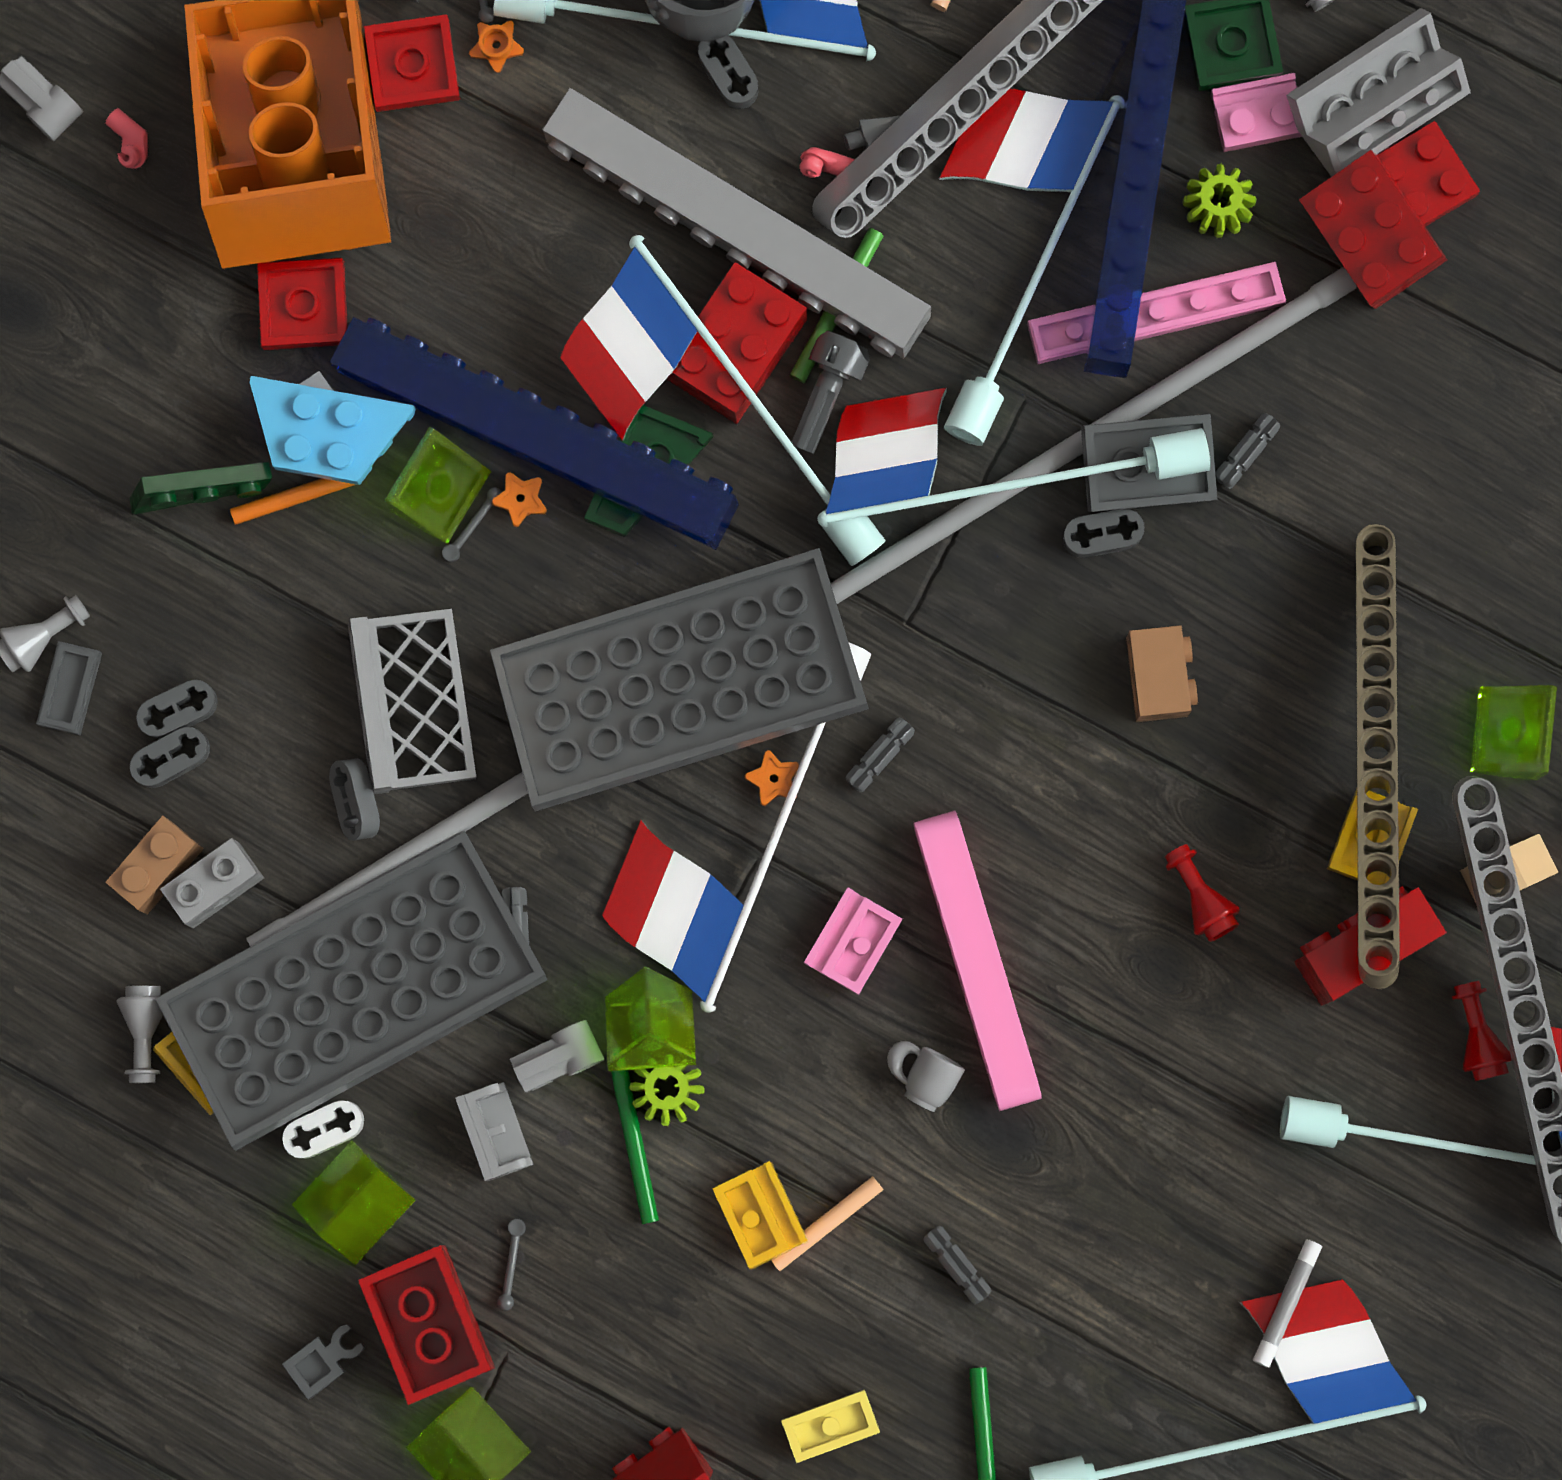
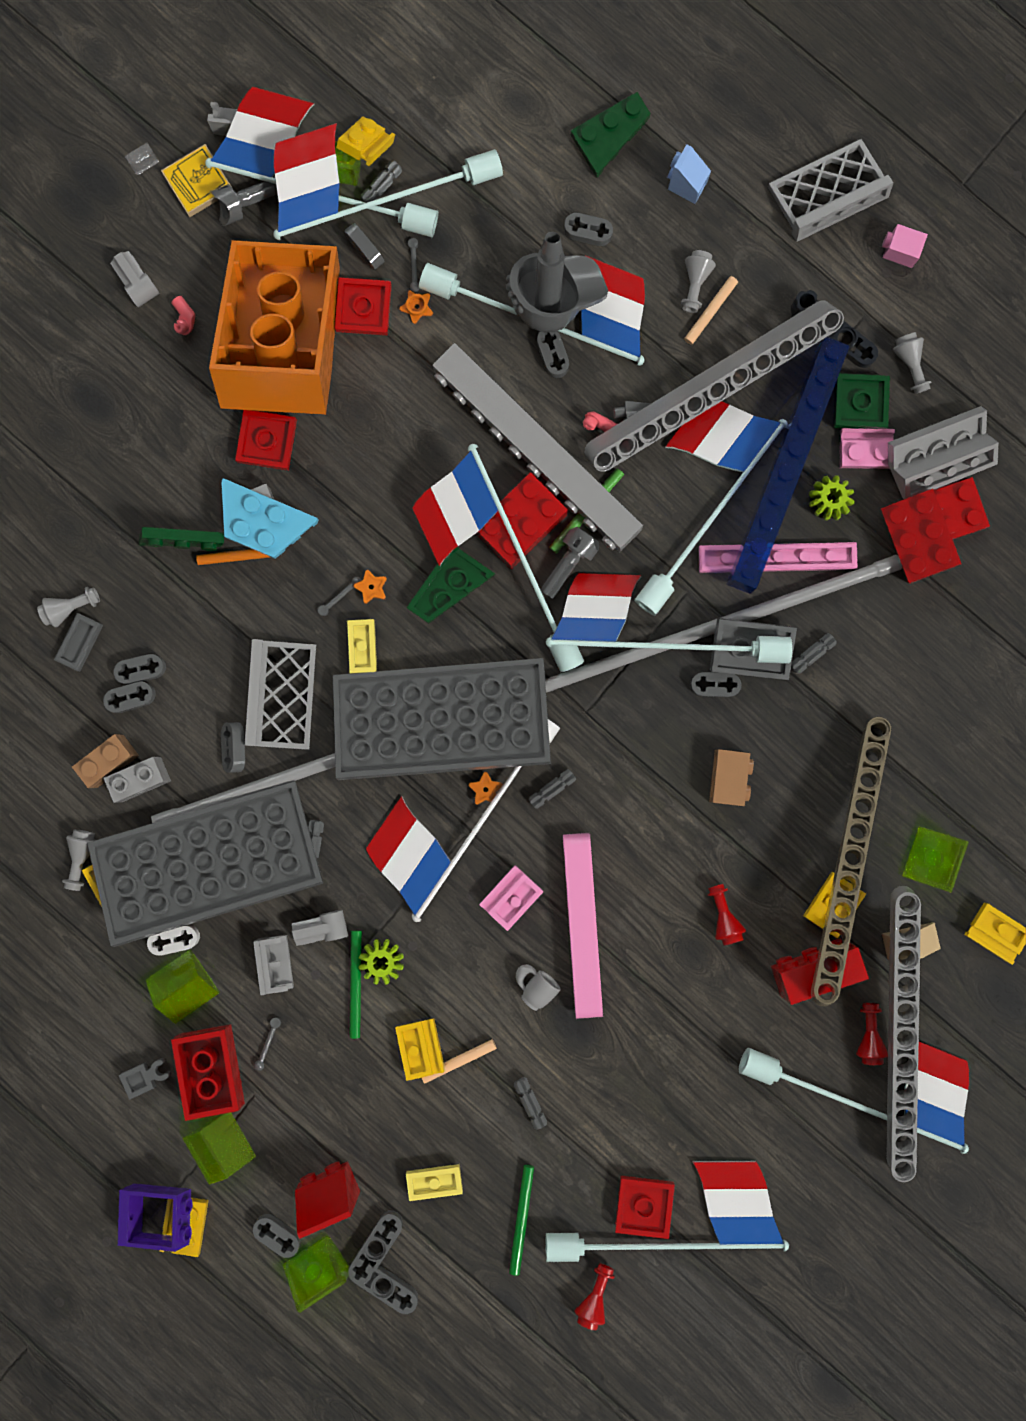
camera: 10 degrees right, 5 degrees up
clear blue brick [330,317,739,550] -> none
clear neon green slope [385,427,491,544] -> none
clear neon green slope [605,966,696,1071] -> none
light grey bar [1253,1239,1322,1368] -> none
none -> light yellow plate [347,619,377,674]
none -> red plate [615,1176,675,1239]

